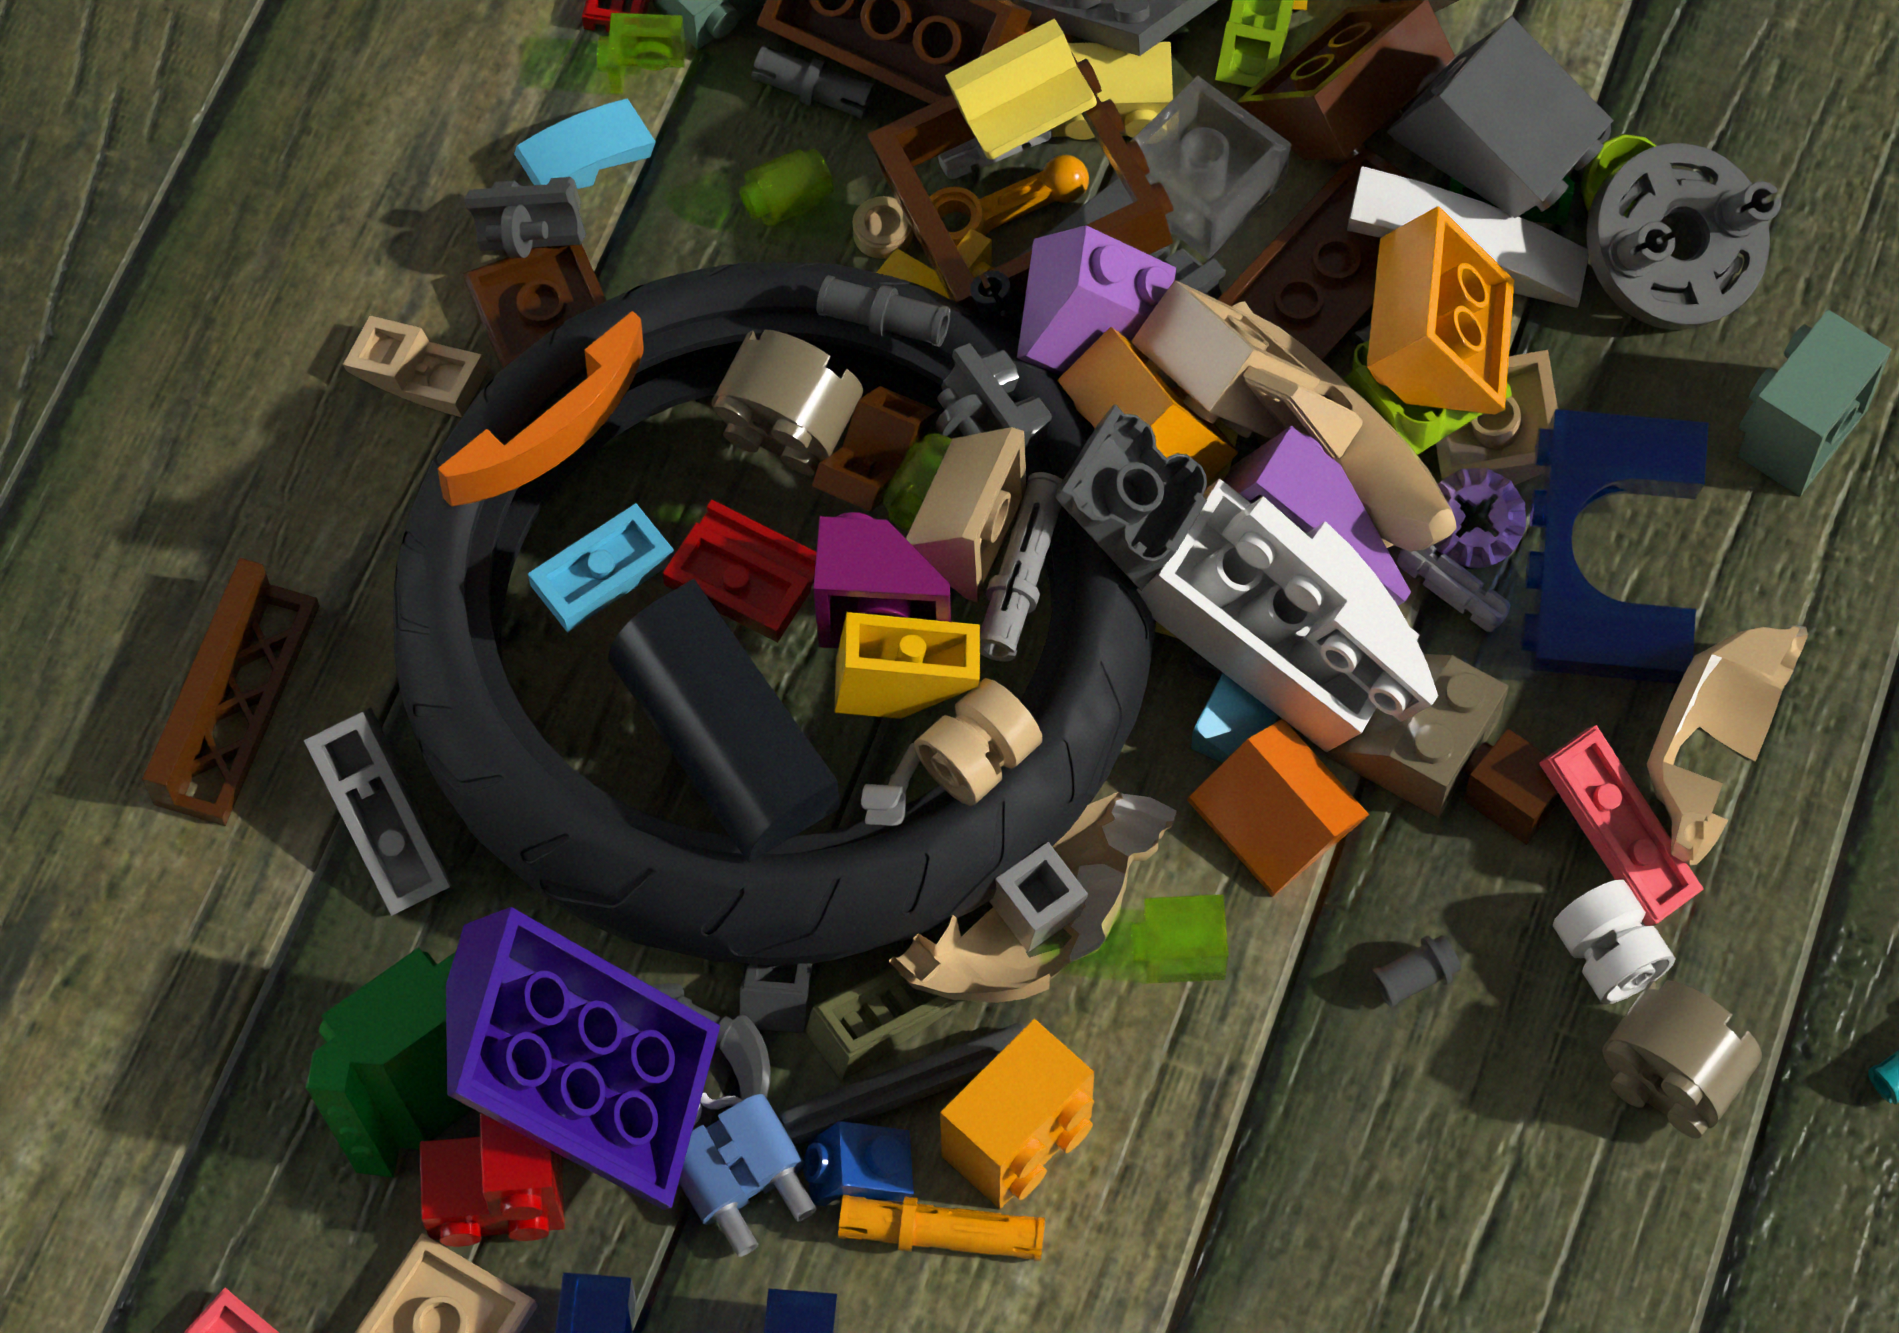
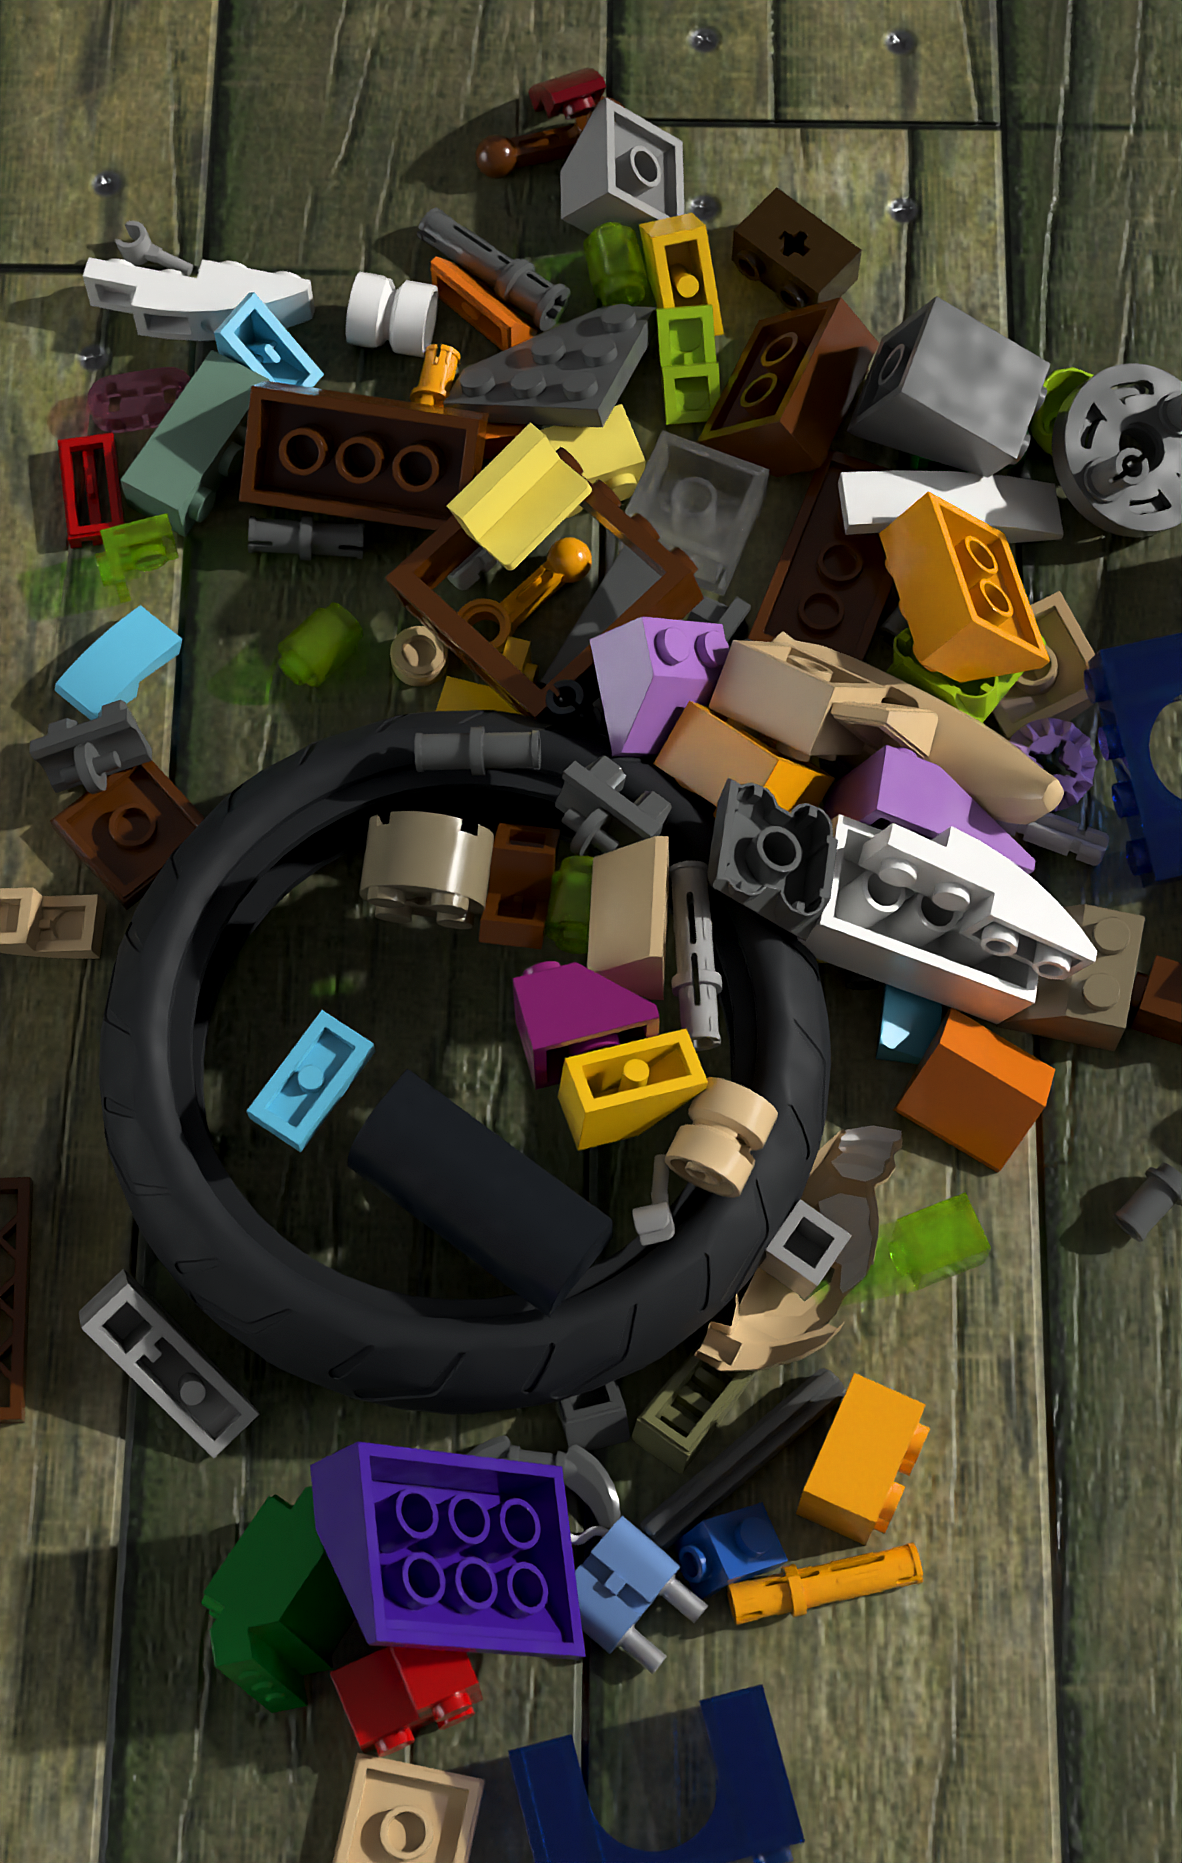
camera: 20 degrees left, 5 degrees up
orange slope [437,311,644,506] -> none
red plate [663,500,817,643] -> none

